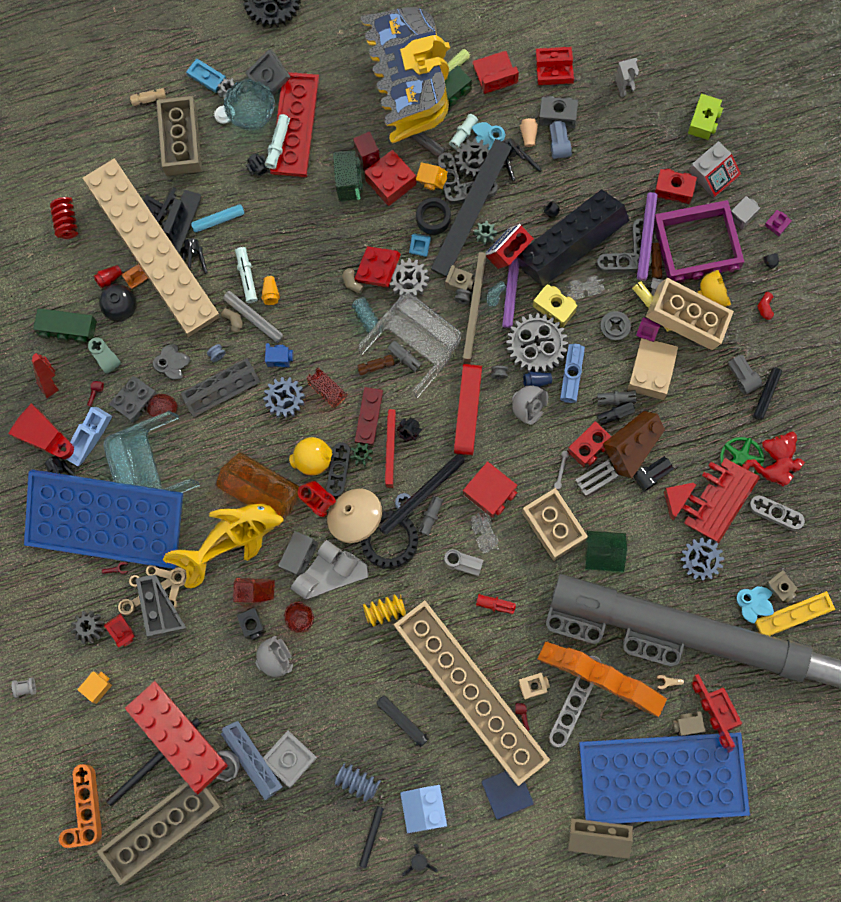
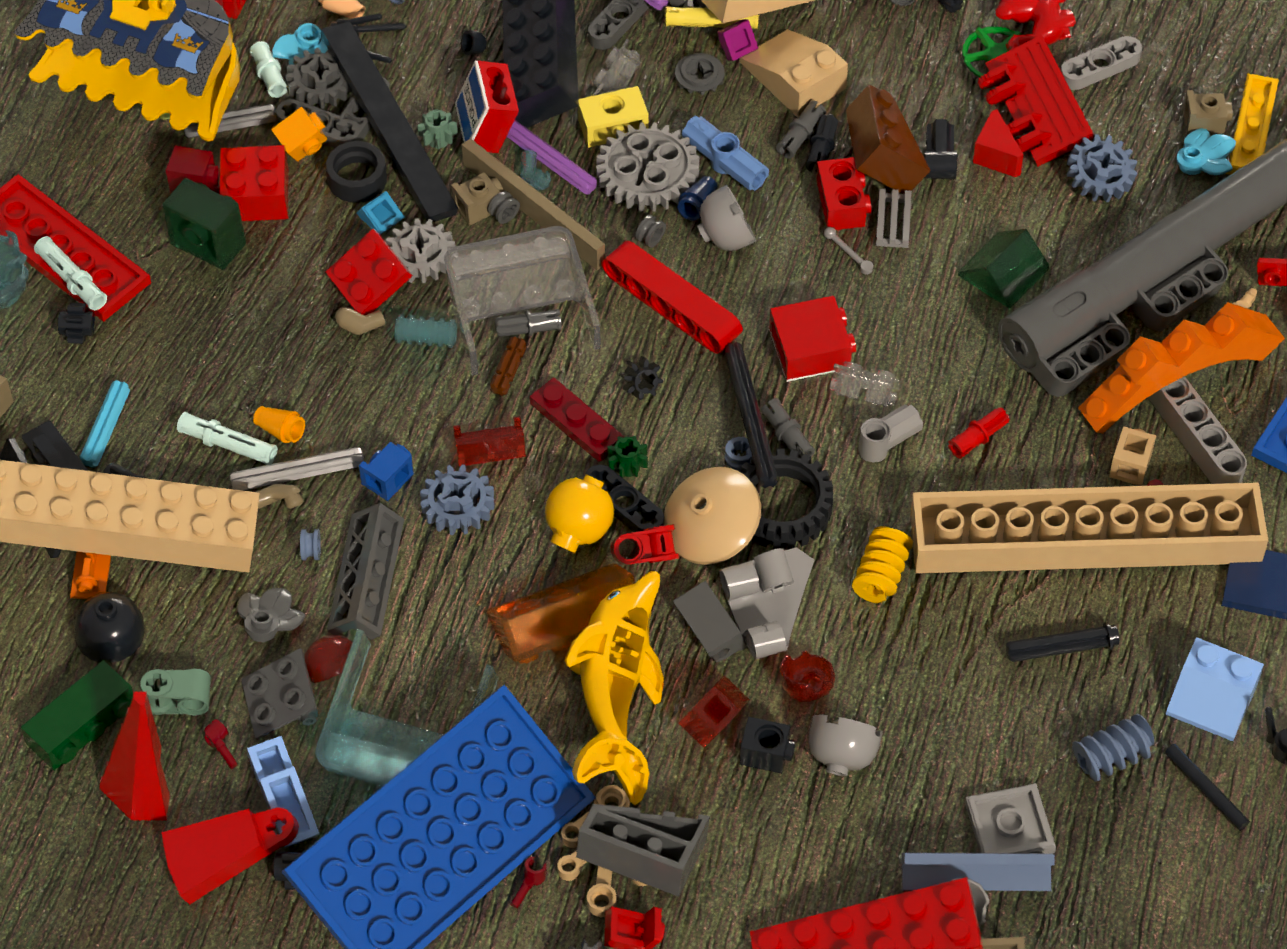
camera: 60 degrees left, 20 degrees down
red cone [94,265,123,289] -> none
red tile [385,409,396,488] -> none
tan brick [522,488,588,561] -> none

